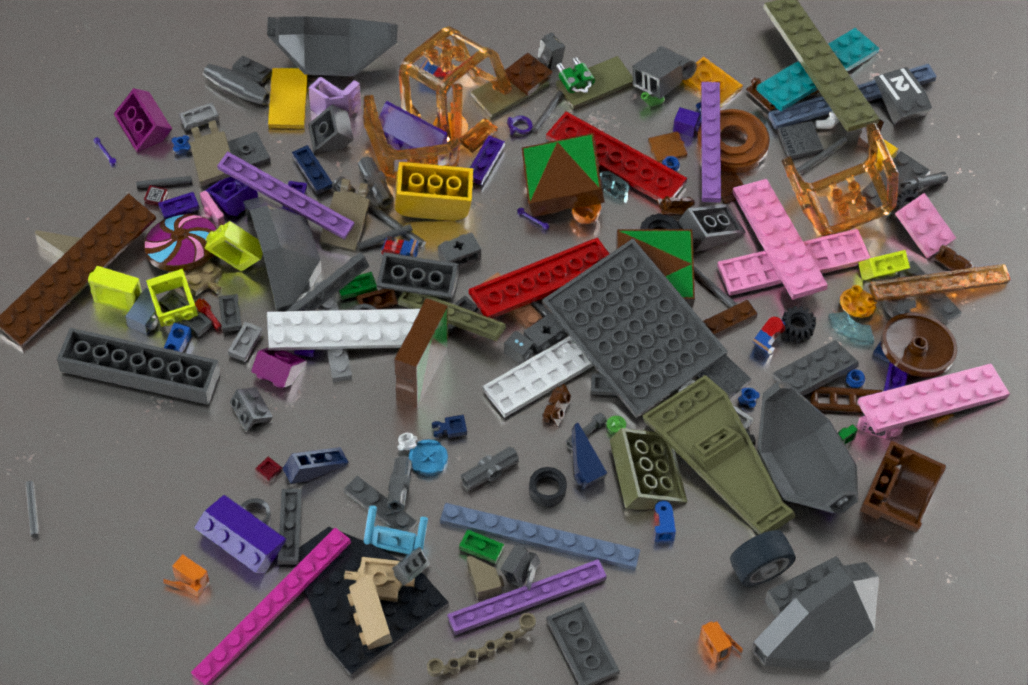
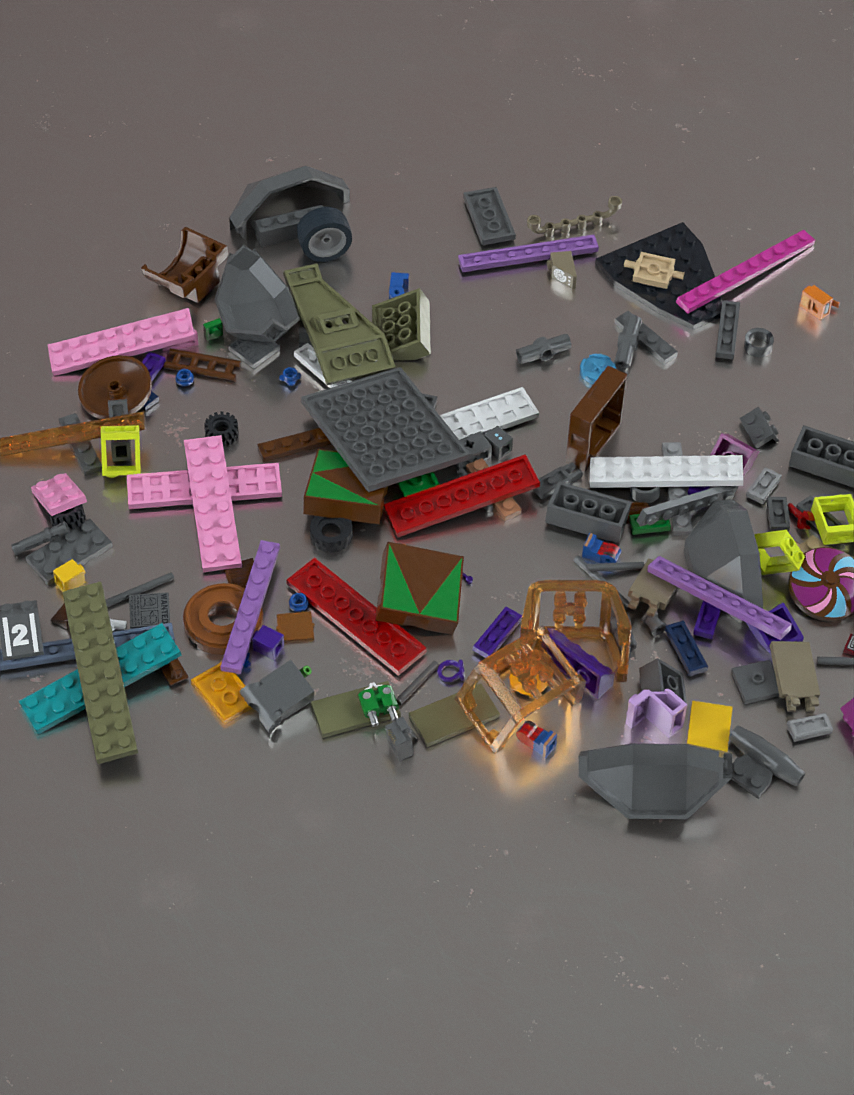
camera: 170 degrees left, 5 degrees down
dark purple plate [158,192,200,219] -> none
blue leg [164,322,192,352] -> none
blue plate [171,135,191,153] -> none
dark purple slope [194,495,287,573] -> none
bright pink plate [200,190,225,227] -> none
dark red tile [254,456,283,484] -> none
dark blue slope [282,447,349,484] -> none
tan slope [347,575,393,650] -> none
medium azure plate [364,506,428,554] -> none
dark grey plate [392,547,430,586] -> none
yellow brick [395,162,473,221] -> none
olive tile [398,292,506,341] -> none
dark blue plate [432,415,467,438] -> none
dark grey brick [438,232,481,268] -> none
sand blue plate [440,503,640,570] -> none
green plate [459,529,504,564] -> none
dark grey piece [501,544,541,591] -> none
reddish brown plate [503,52,553,96] -> none
black tyre [529,467,567,507] -> none
reddish brown hinge [542,384,571,427] -> none
dark grey bar [566,412,607,450] -> none
dark blue slope [572,423,607,489] -> none
clear light blue beam [600,171,629,199] -> none
bright green tile [606,415,626,435] -> none
reddish brown hinge [656,196,695,215] -> none
dark grey slope [678,204,746,251] -> none
dark grey bar [694,266,737,308] -> none
dark grey tile [697,355,752,399] -> none
orange piece [699,621,743,663] -> none
leg [752,316,786,355] -> none
dark grey plate [773,340,859,396] -> none
clear orange windscreen [782,123,899,236] -> none
clear light blue tile [828,312,874,345] -> none
light orange dish [840,285,877,318] -> none
reddish brown hinge [934,244,975,279] -> none

